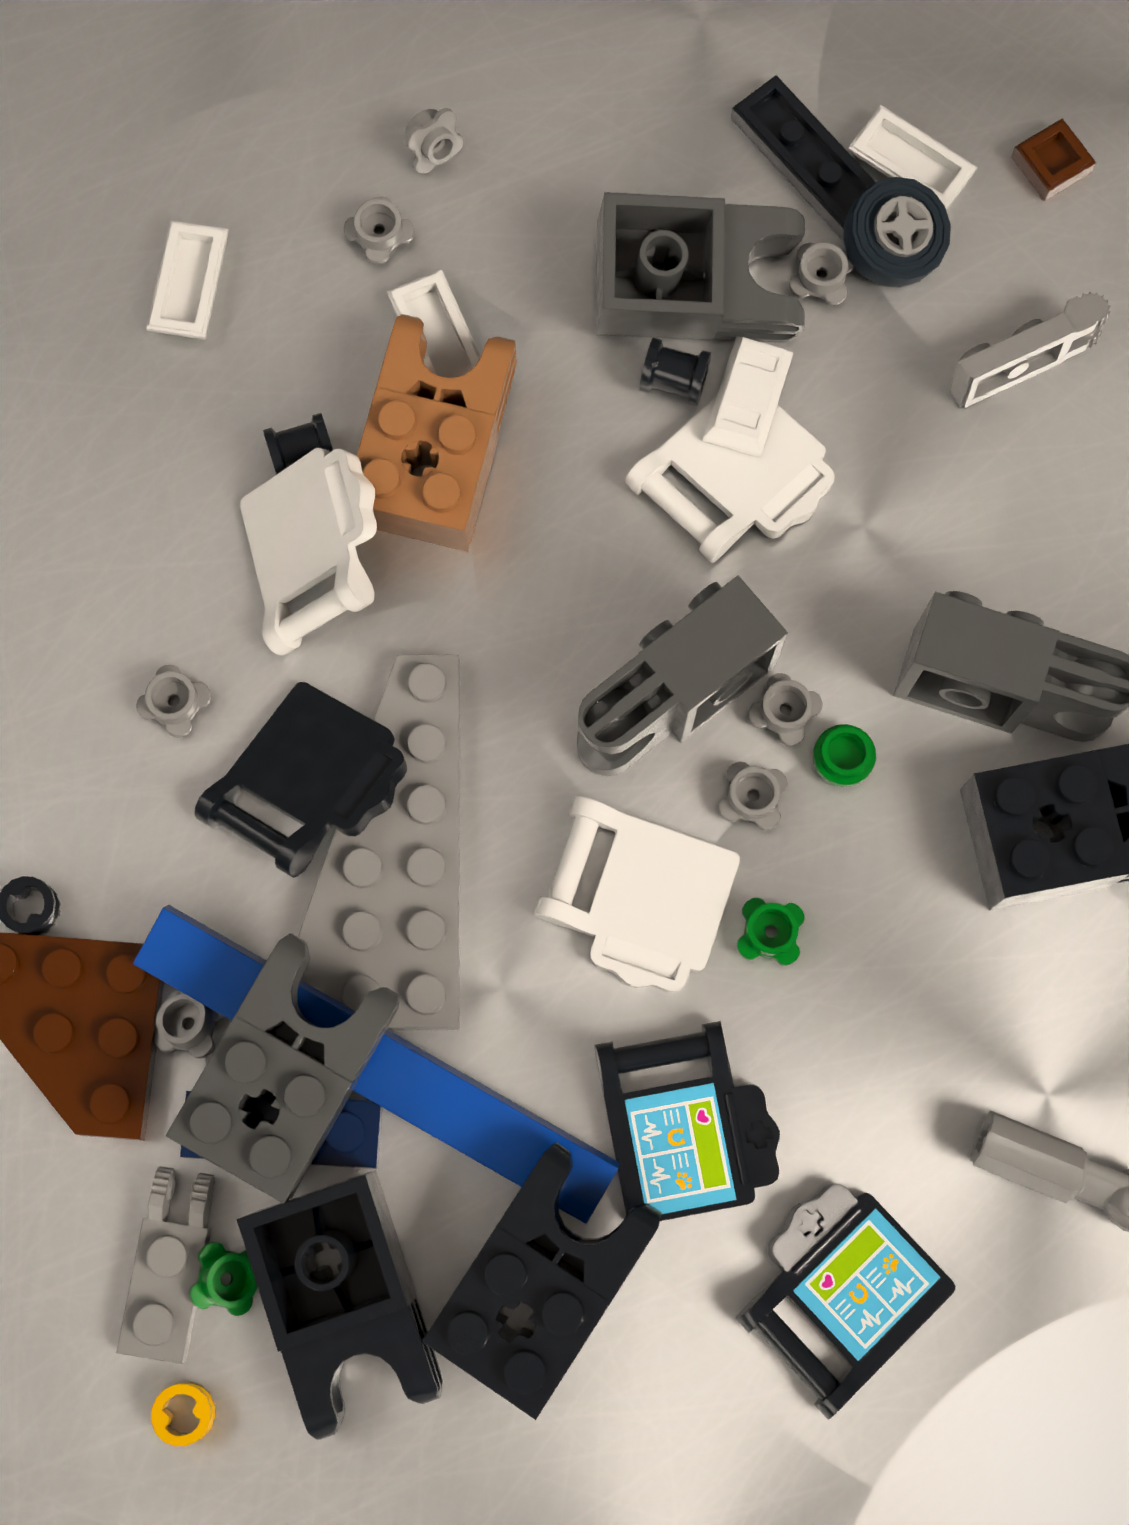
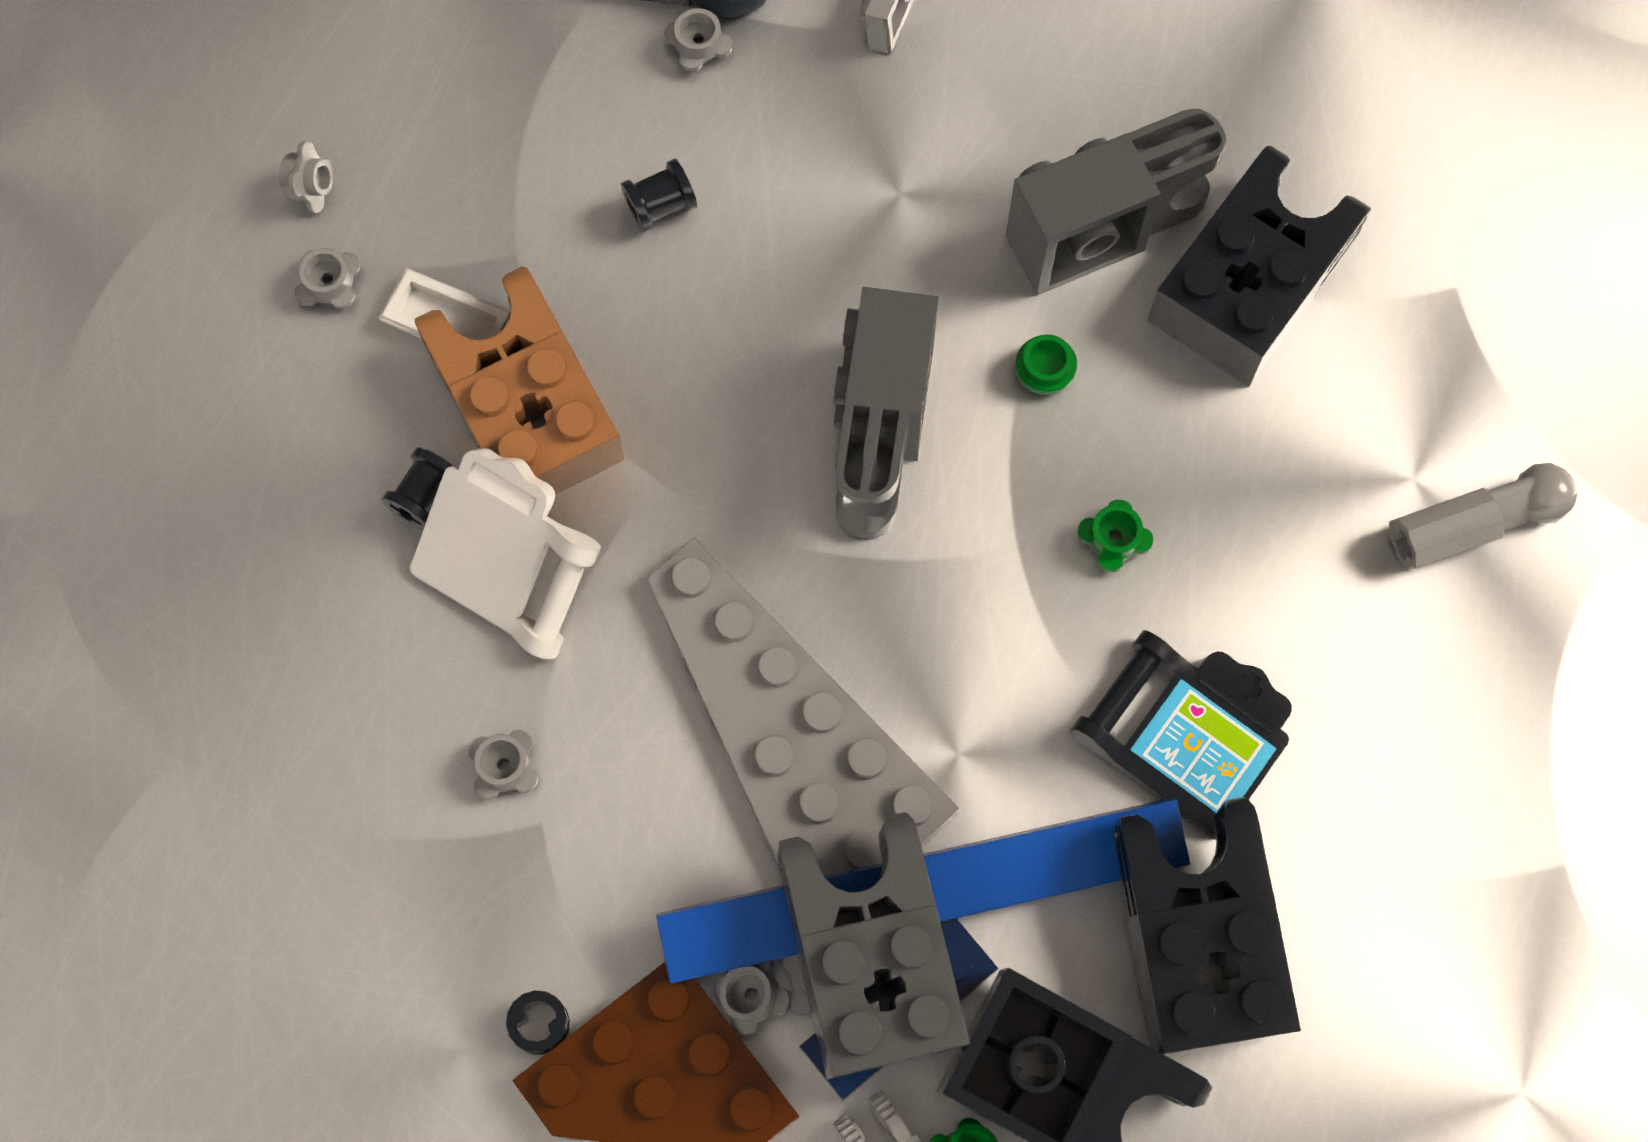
camera: 40 degrees left, 5 degrees down
white tile [146,220,229,340] -> none
black piece [194,682,407,878] -> none
white piece [534,796,740,992] -> none
dark grey brick [595,192,805,342] -> none
white piece [624,396,835,563] -> none
white tile [702,336,793,458] -> none
light grey plate [719,761,788,830] -> none
piece [735,1184,956,1420] -> none
light grey plate [749,673,823,746] -> none

